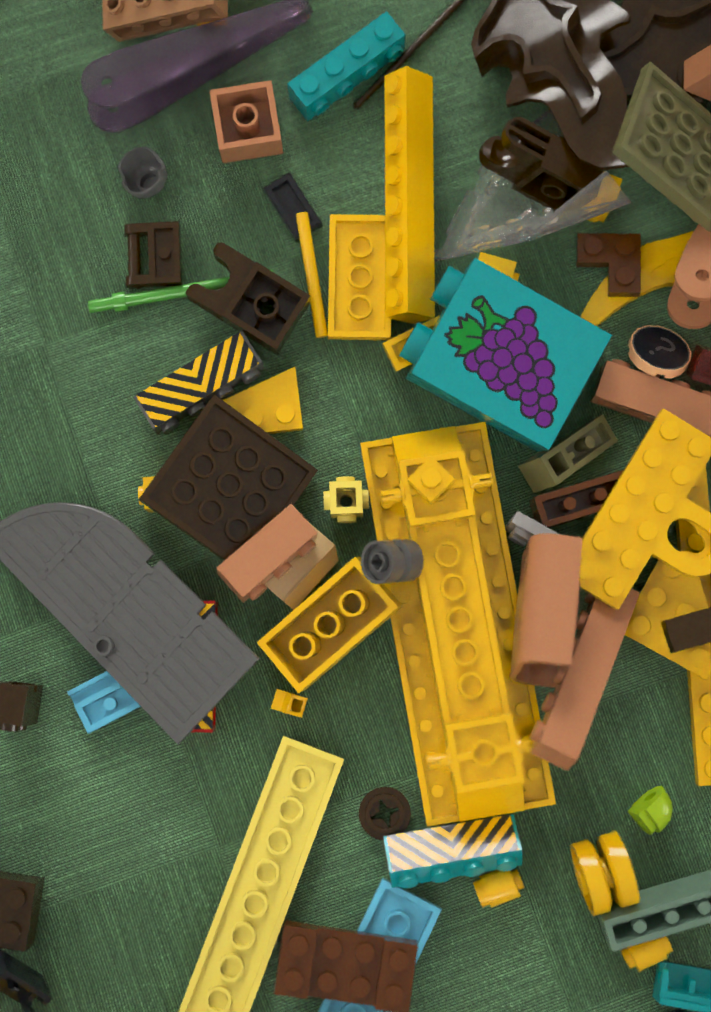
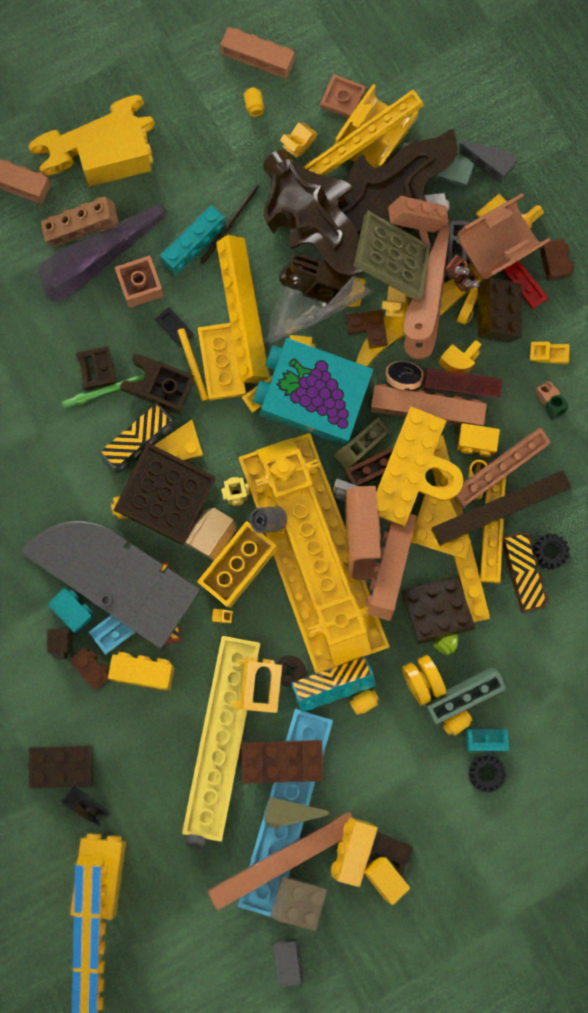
camera: 15 degrees left, 5 degrees down
dark grey hair [118,146,167,199] -> none
nougat brick [216,504,318,603] -> none
none -> teal brick [47,588,93,634]
none -> reddish brown brick [69,648,110,692]
none -> yellow brick [108,652,175,691]
none -> yellow panel [233,657,282,713]
none -> yellow brick [382,286,410,318]
none -> dark brown plate [401,576,475,644]

